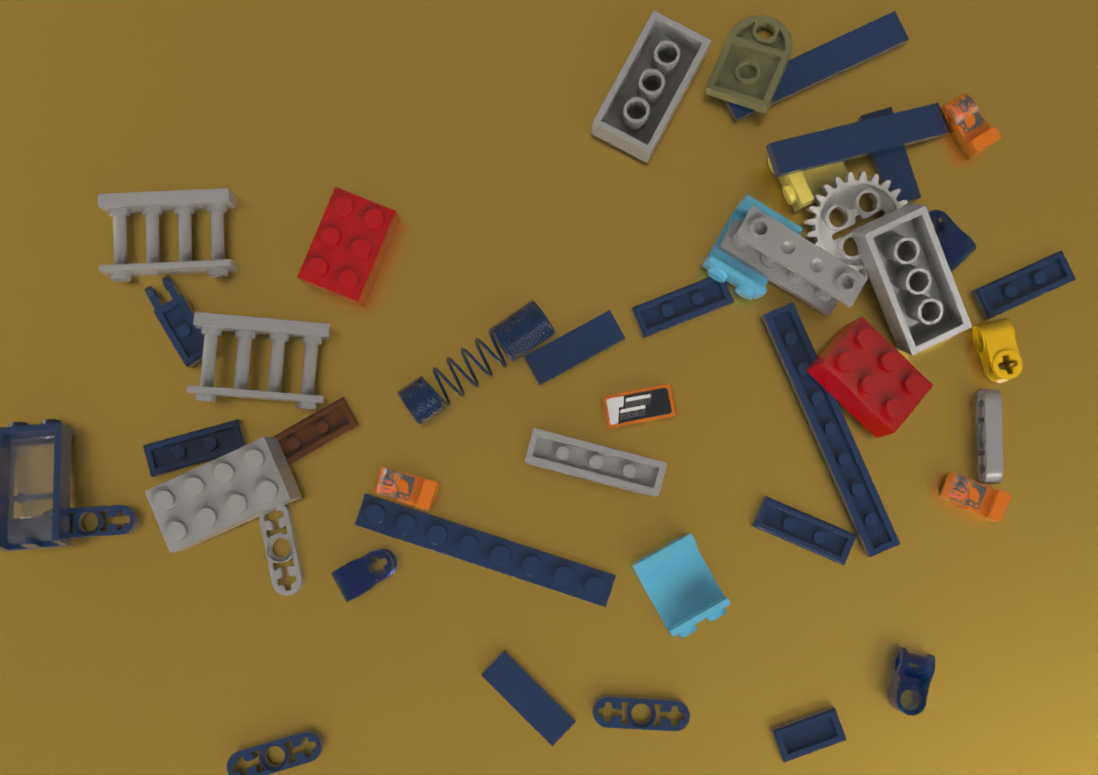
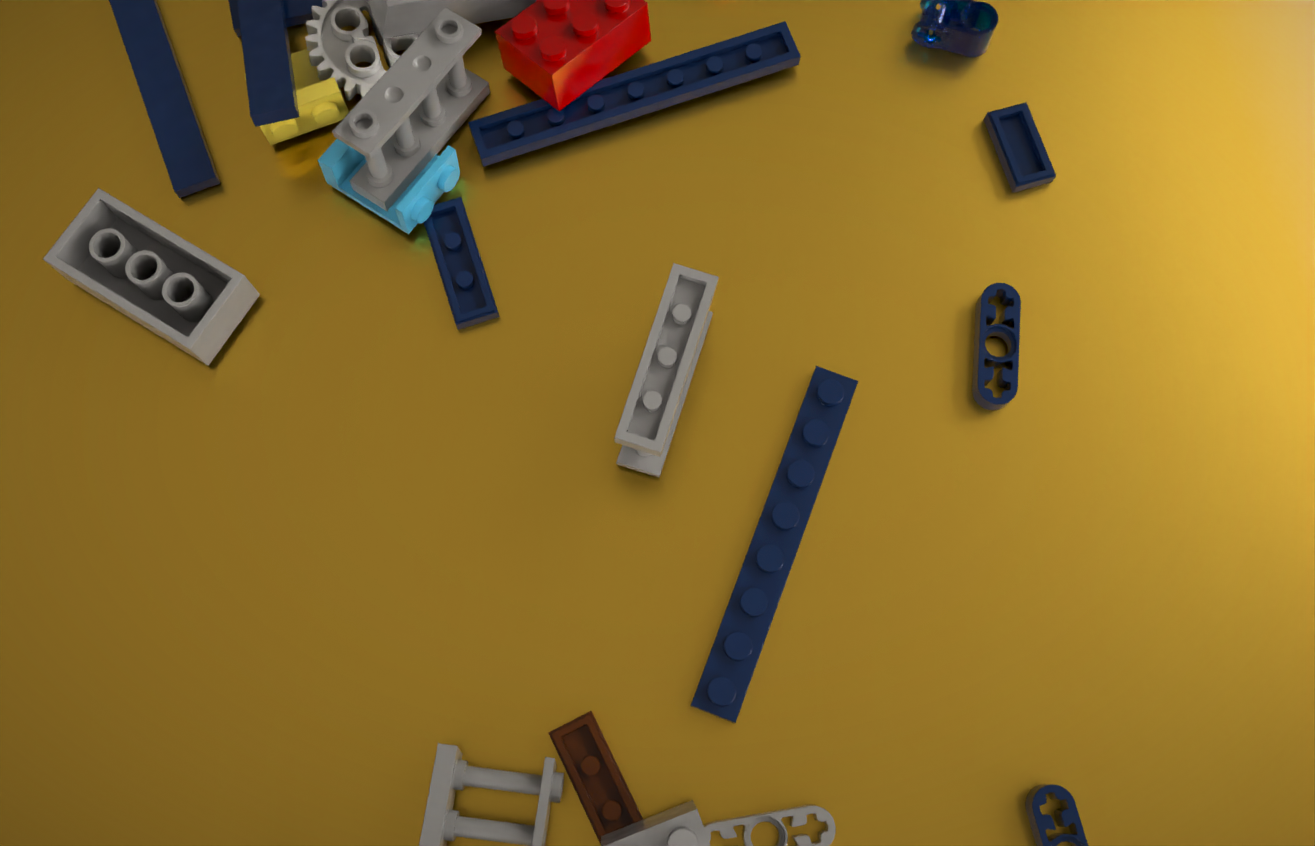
camera: 90 degrees left, 10 degrees down
red brick [297,187,400,307] -> none
clear blue piece [331,548,398,602] -> none
orange leg [373,466,440,511] -> none
dark blue piece [397,300,555,426] -> none
dark blue tile [481,650,576,746] -> none
dark blue tile [524,310,625,386] -> none
slope [602,384,678,429] -> none
medium azure panel [631,532,731,638] -> none
olive tile [706,16,792,114] -> none
dark blue tile [751,496,857,565] -> none

